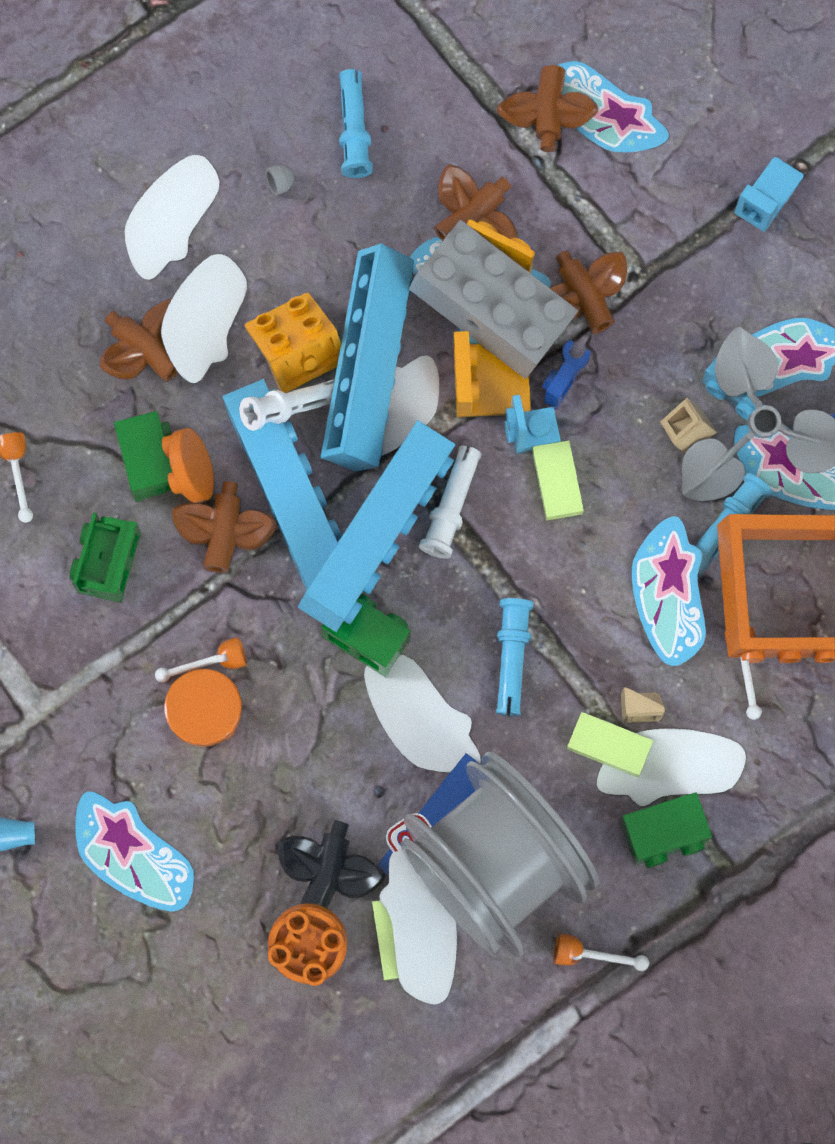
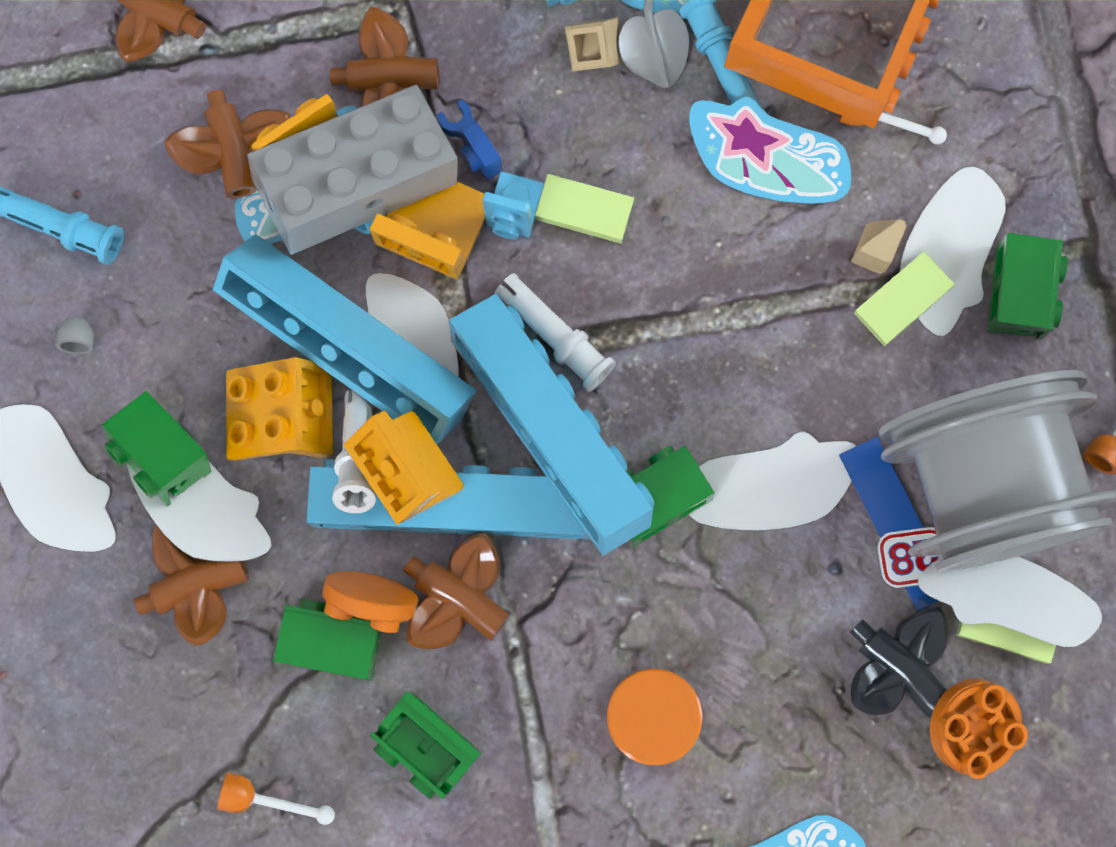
camera: 60 degrees left, 5 degrees up
hinge [155,636,247,683] -> none
medium azure pin [496,598,534,716] -> none
none -> green hinge [101,390,211,506]
none -> light orange bracket [343,410,464,525]

